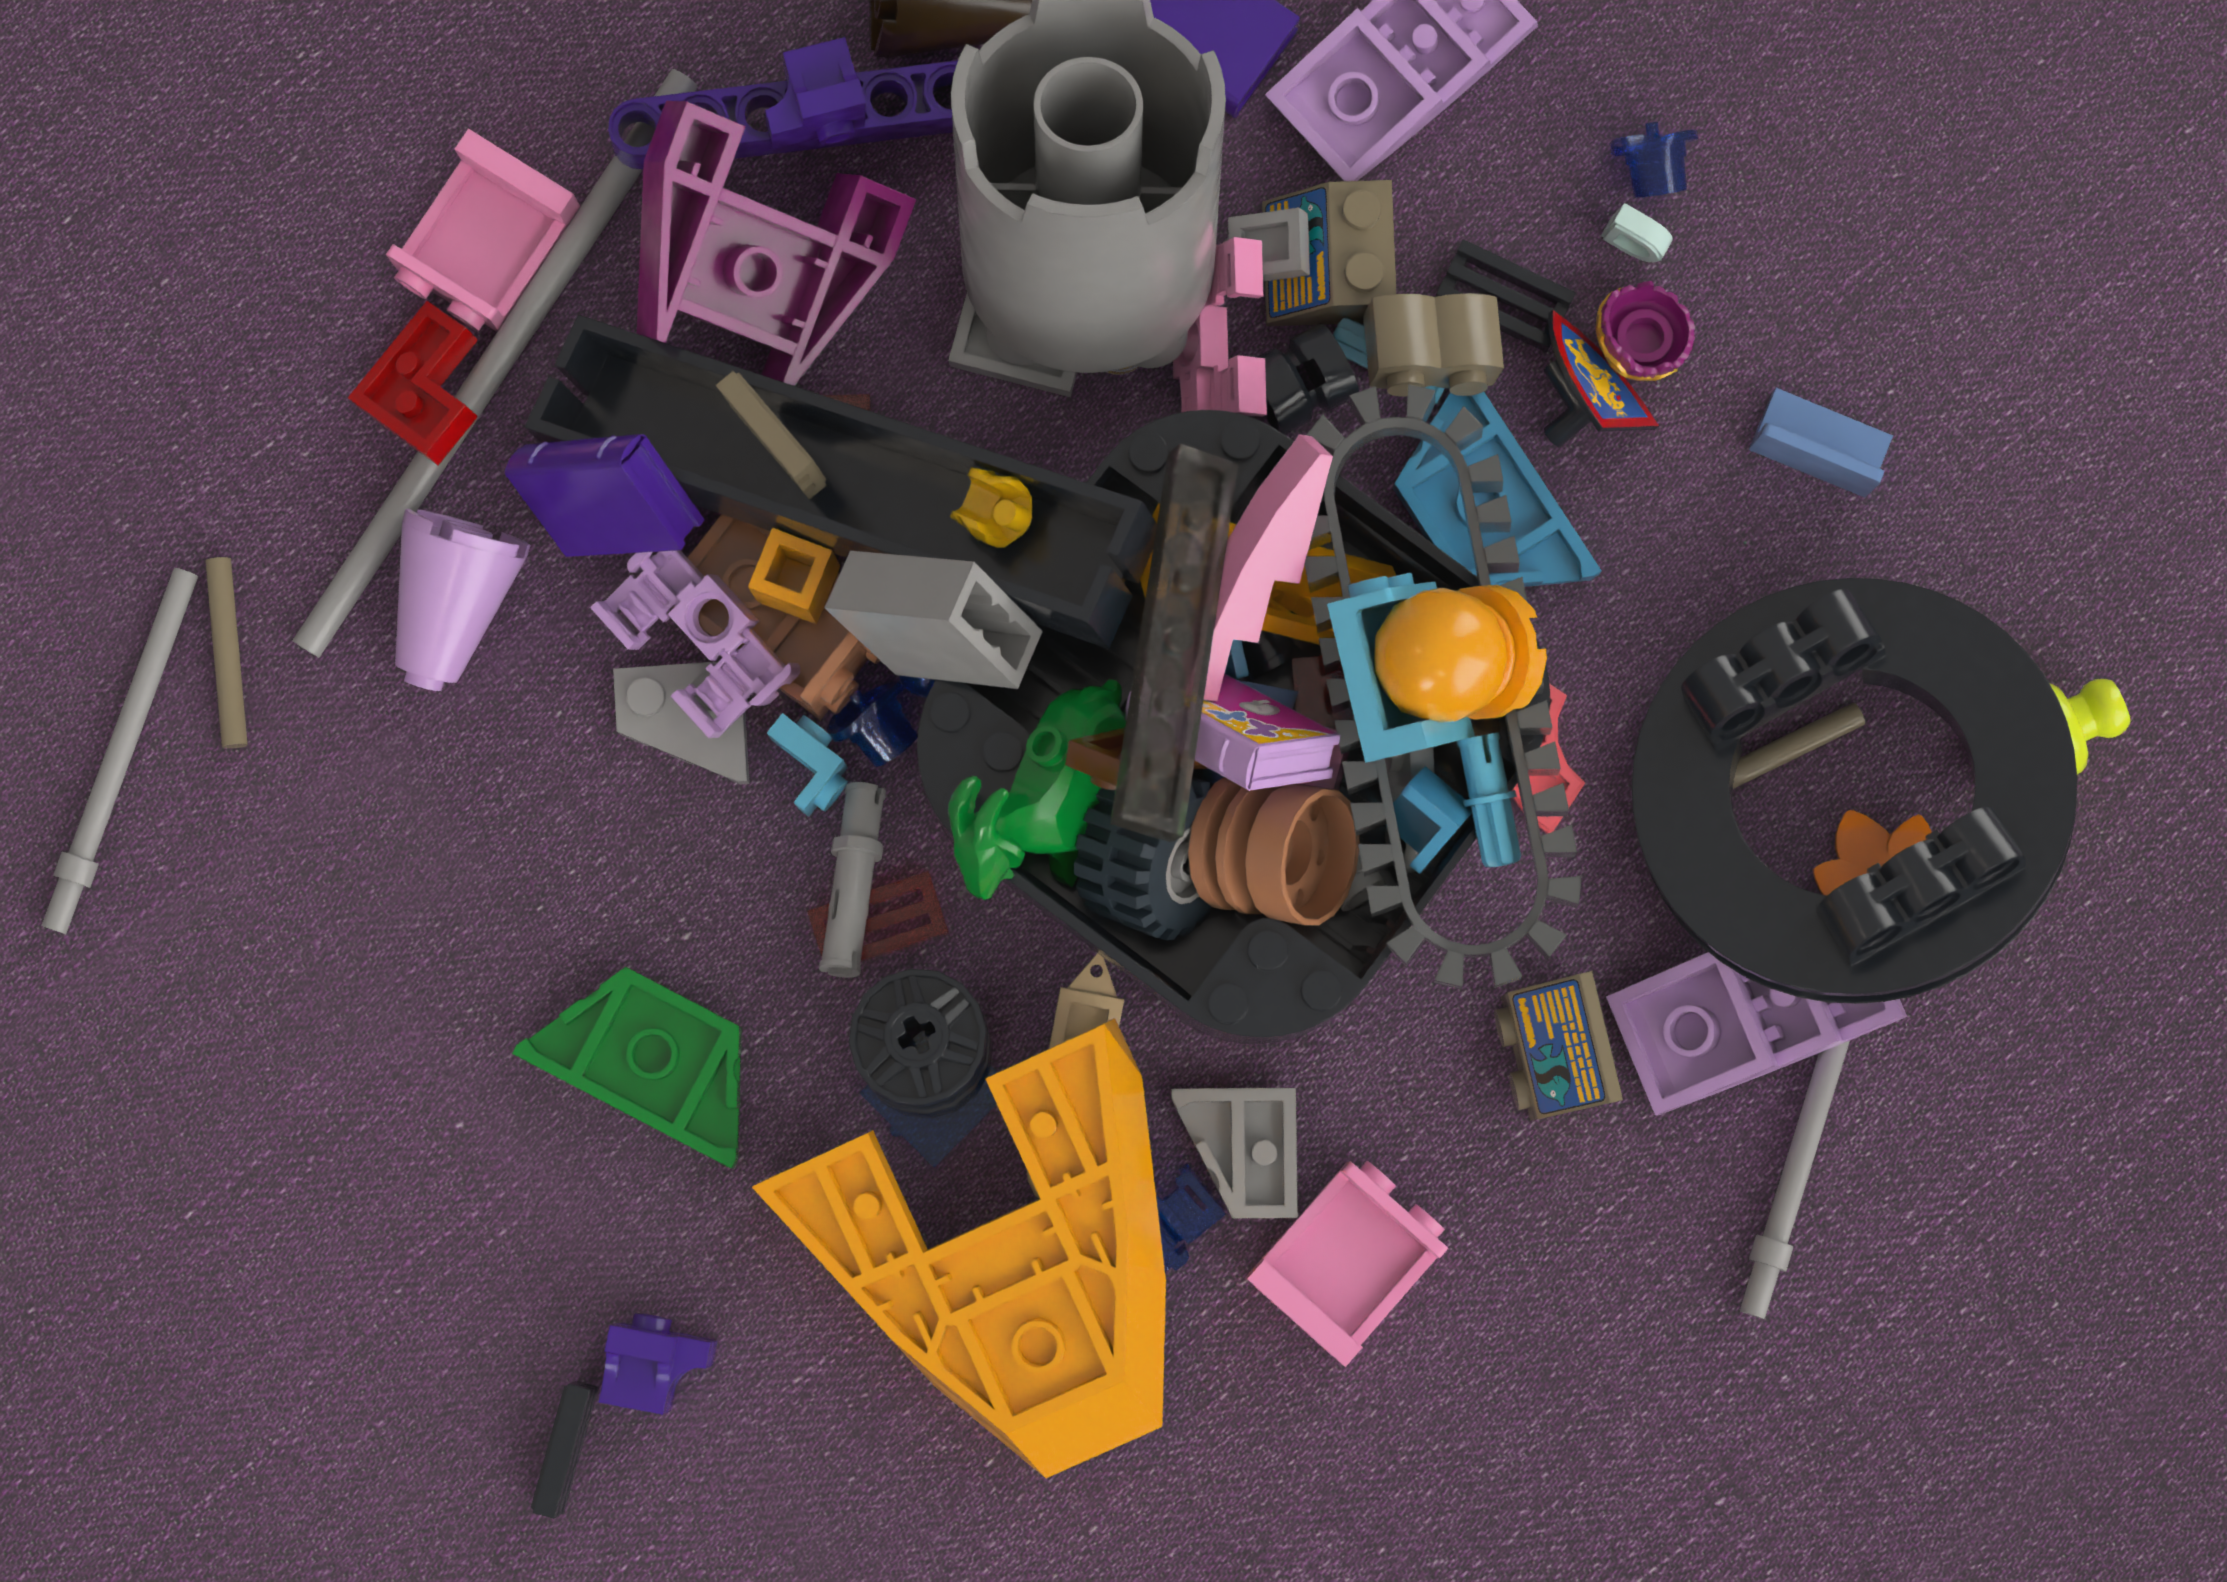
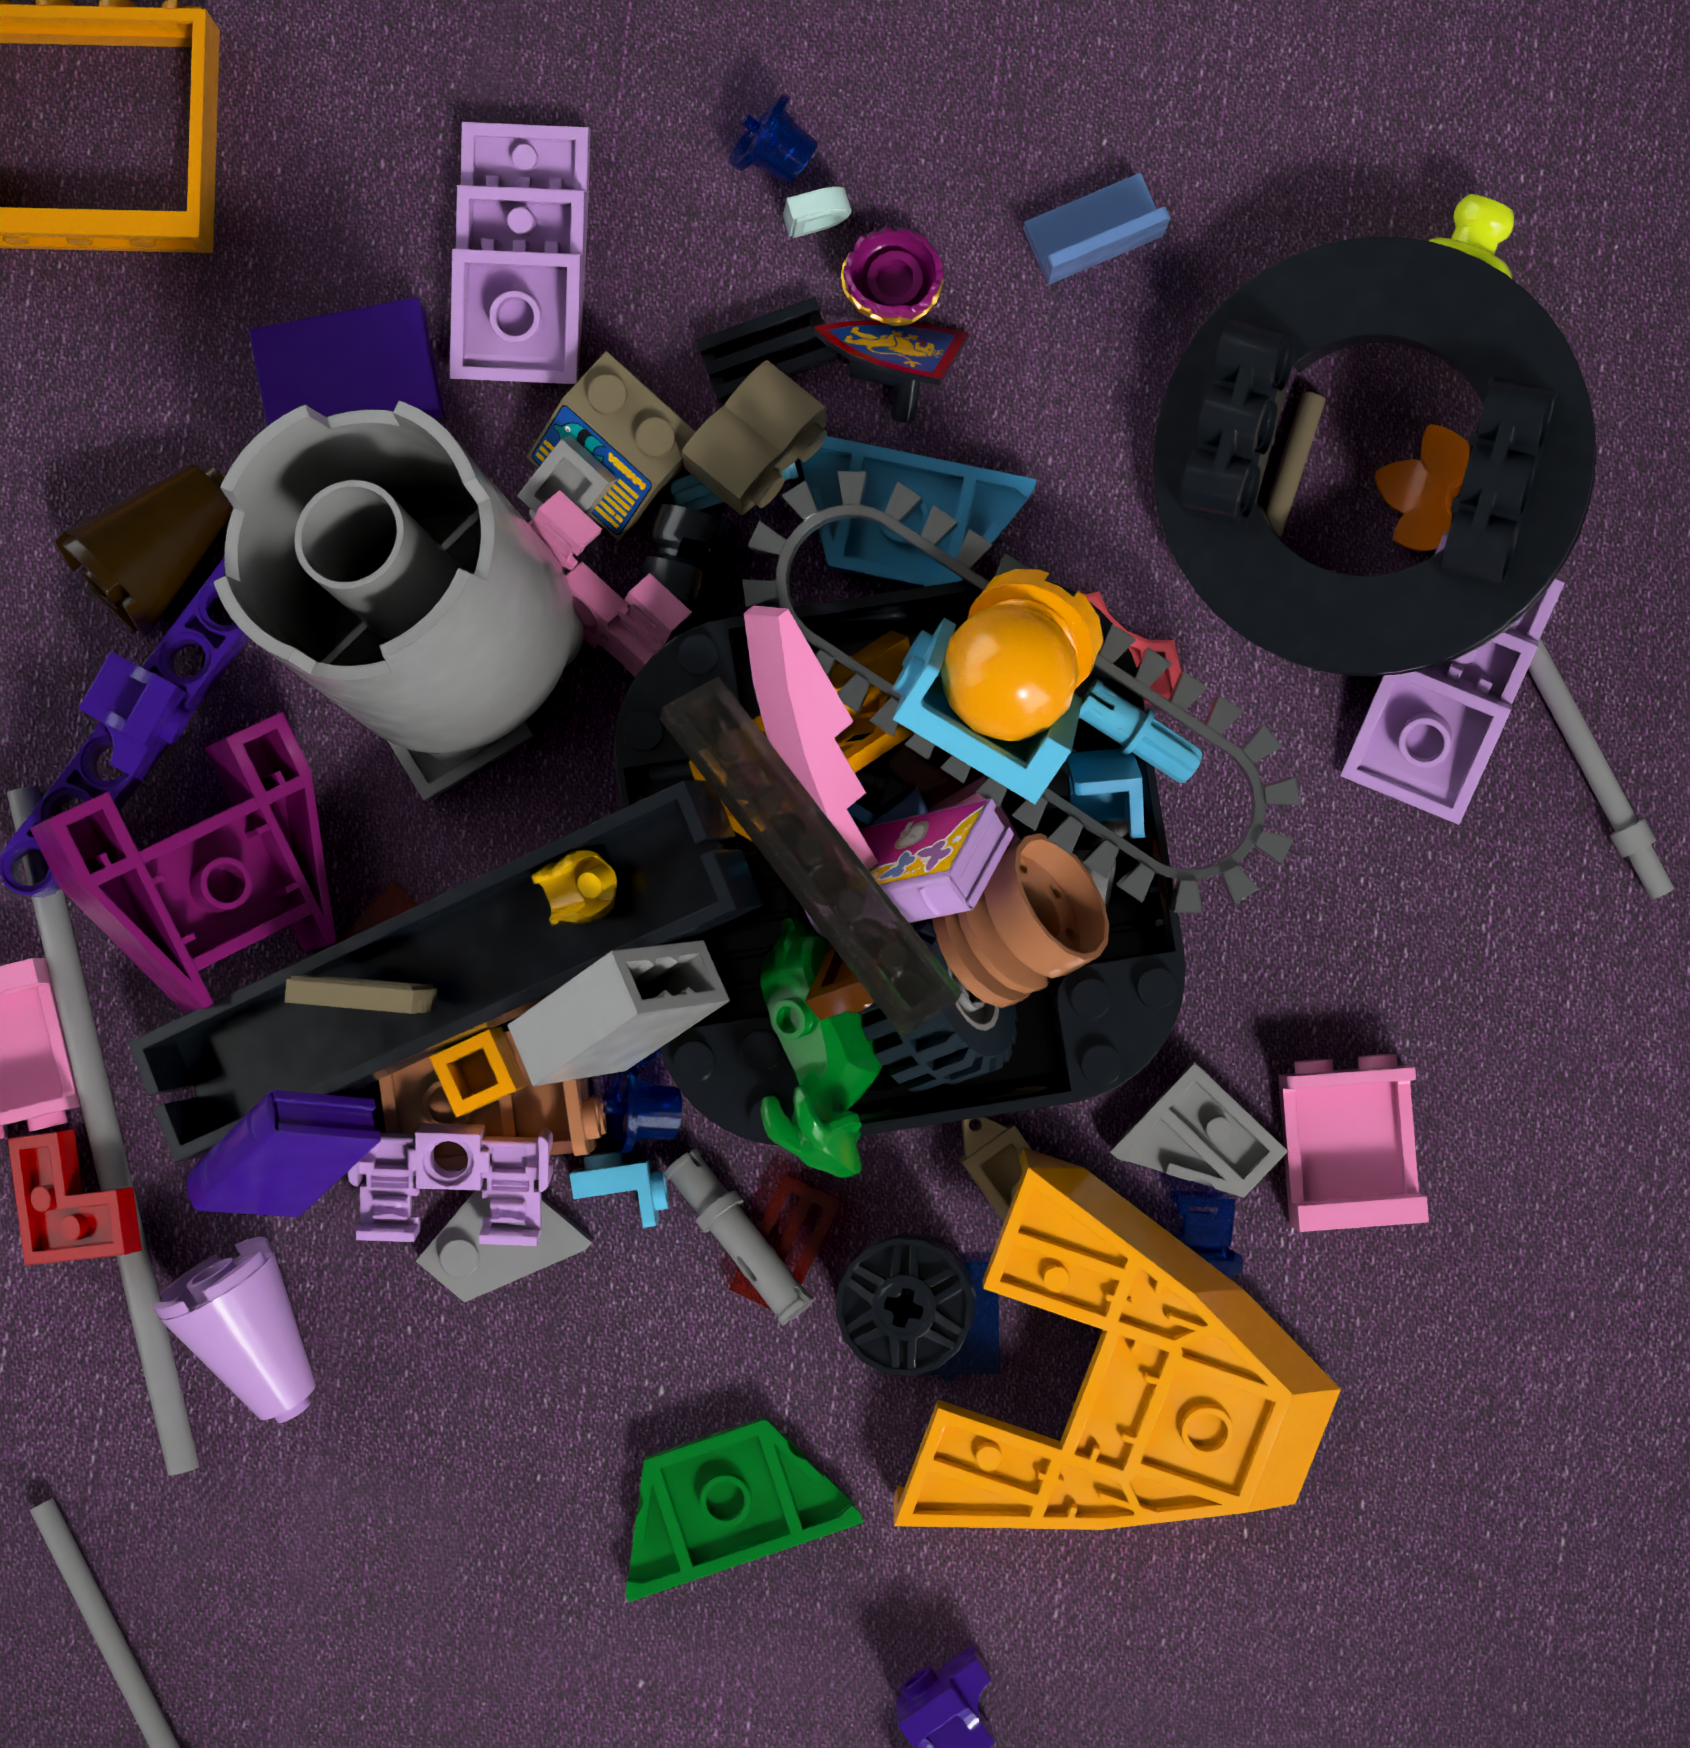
camera: 45 degrees left, 5 degrees up
dark tan bar [205,557,248,748] -> none
slope [1494,971,1623,1121] -> none

